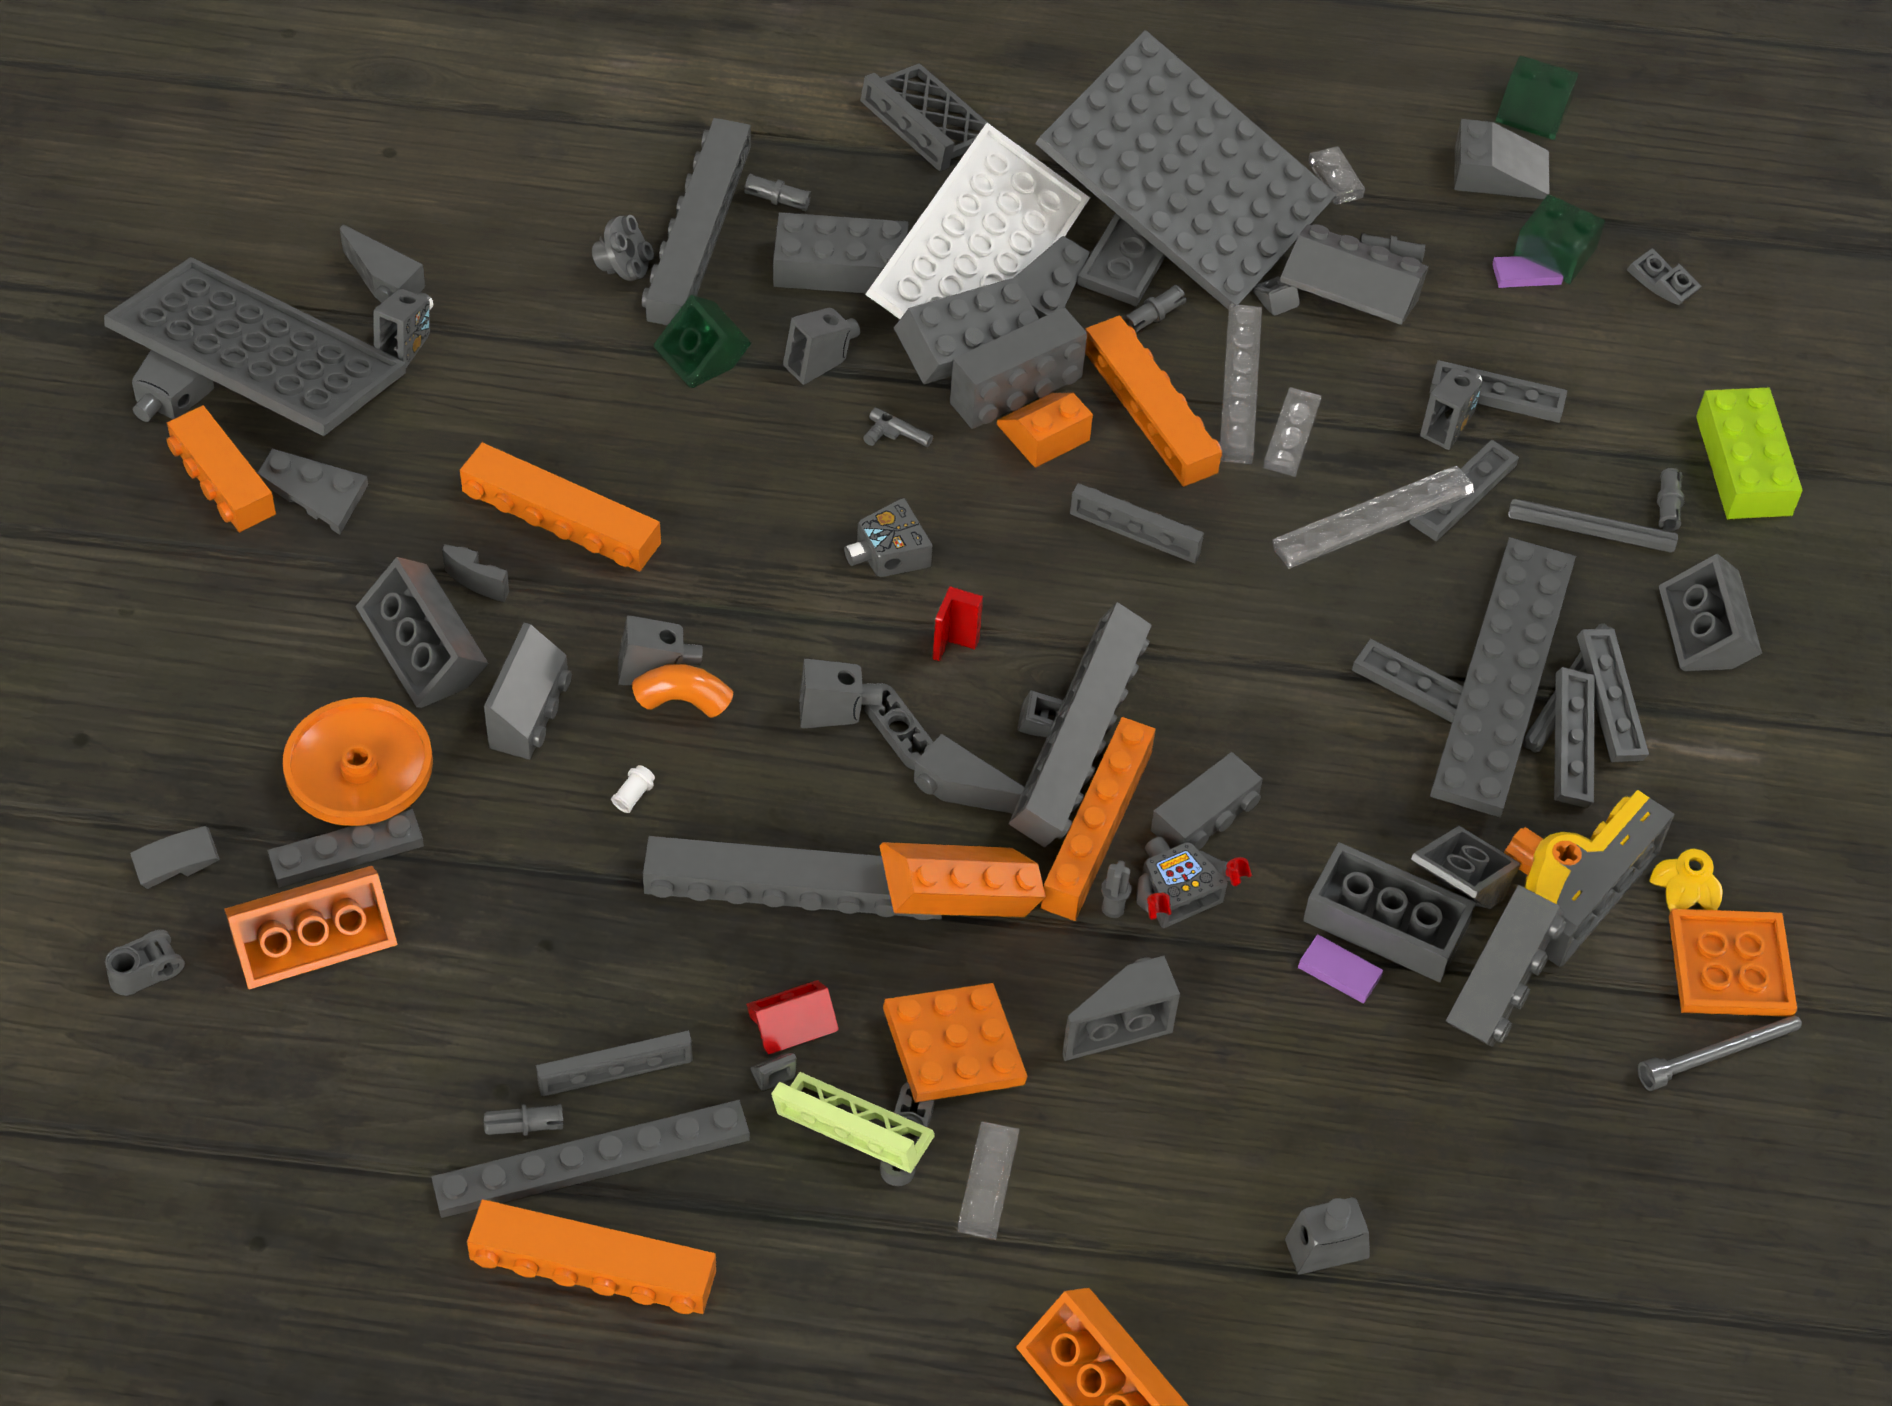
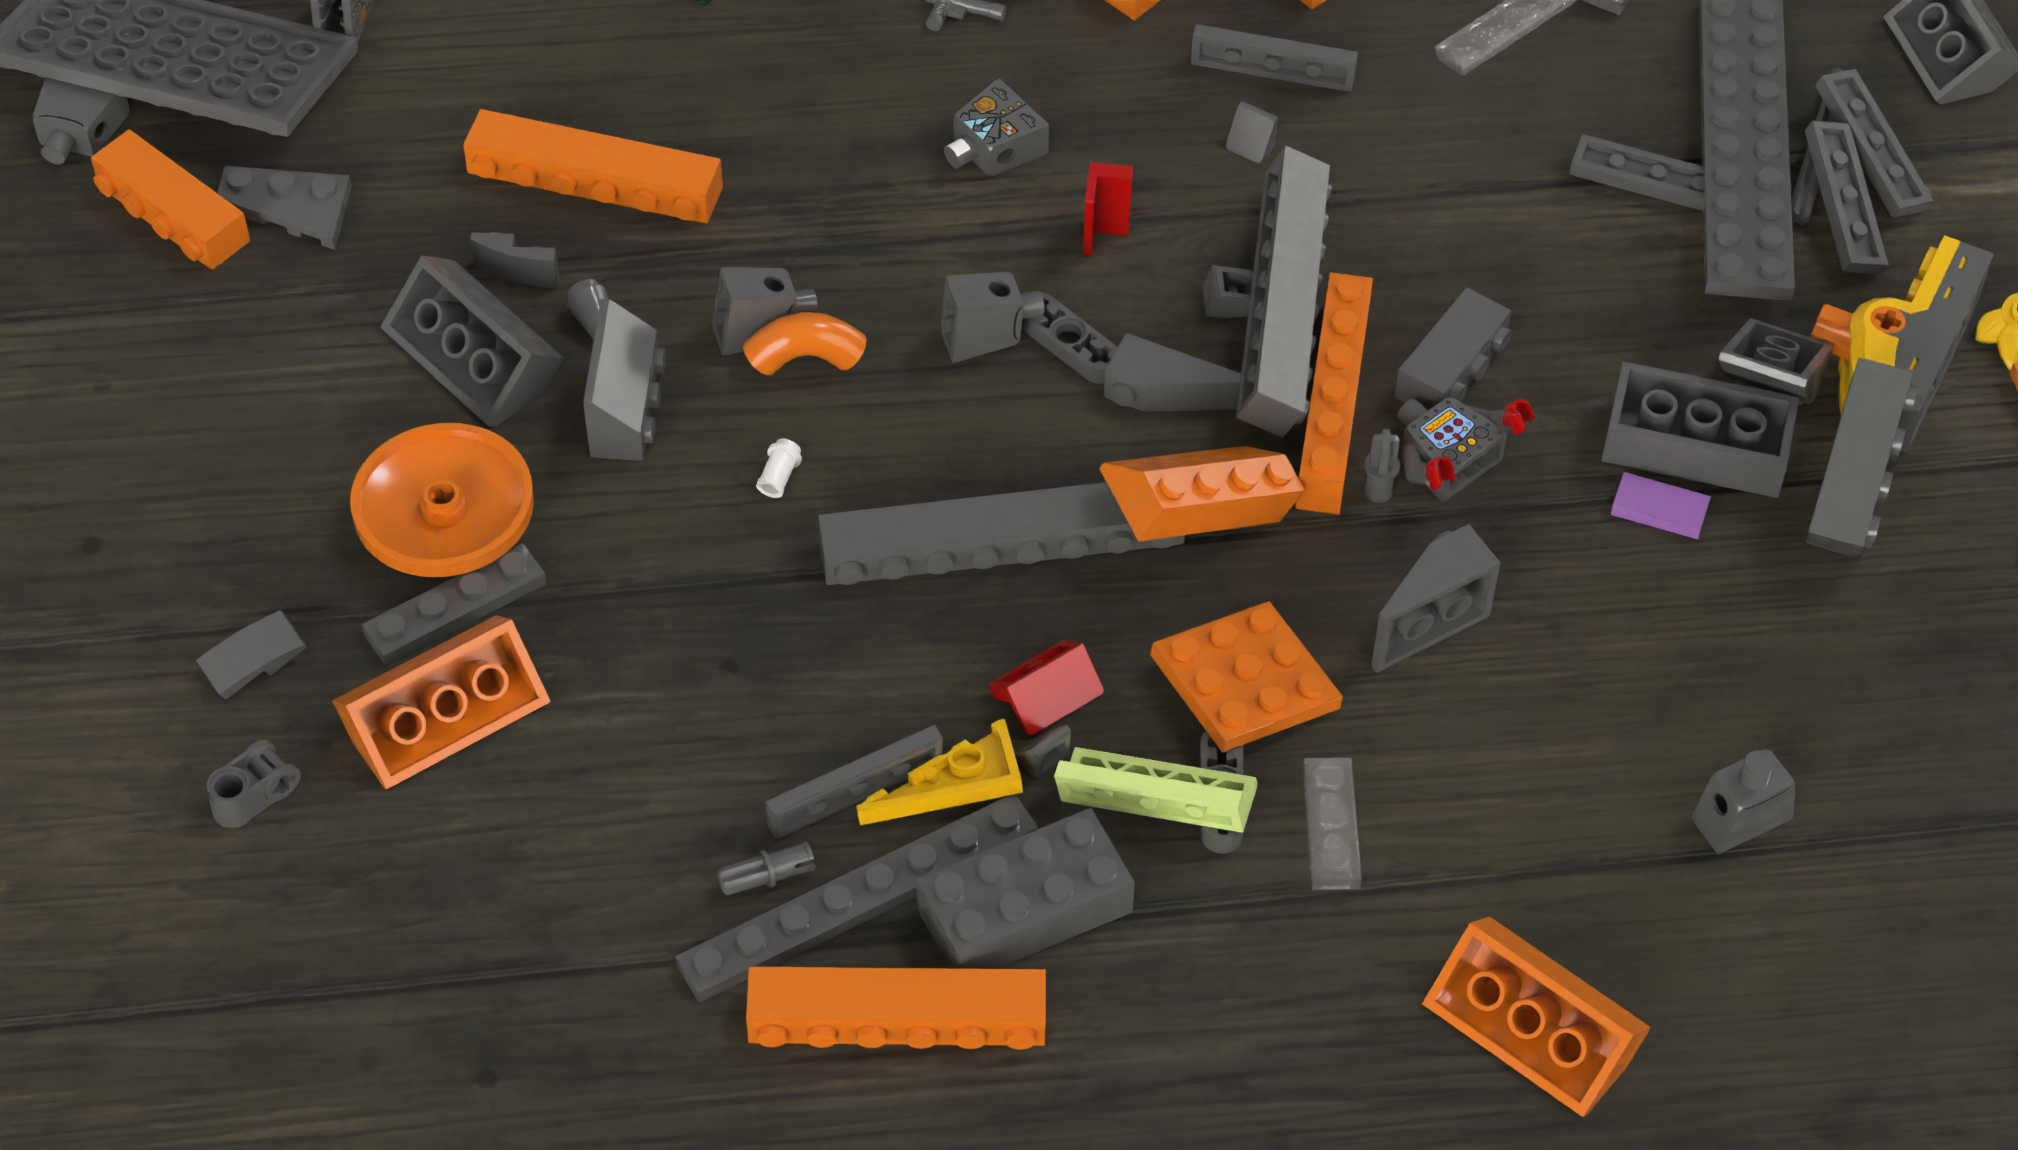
camera: 10 degrees left, 0 degrees up
none -> dark grey cone [566,279,608,341]
none -> yellow wing [856,719,1023,826]
none -> dark grey brick [916,808,1135,969]
none -> dark grey slope [1226,101,1278,163]

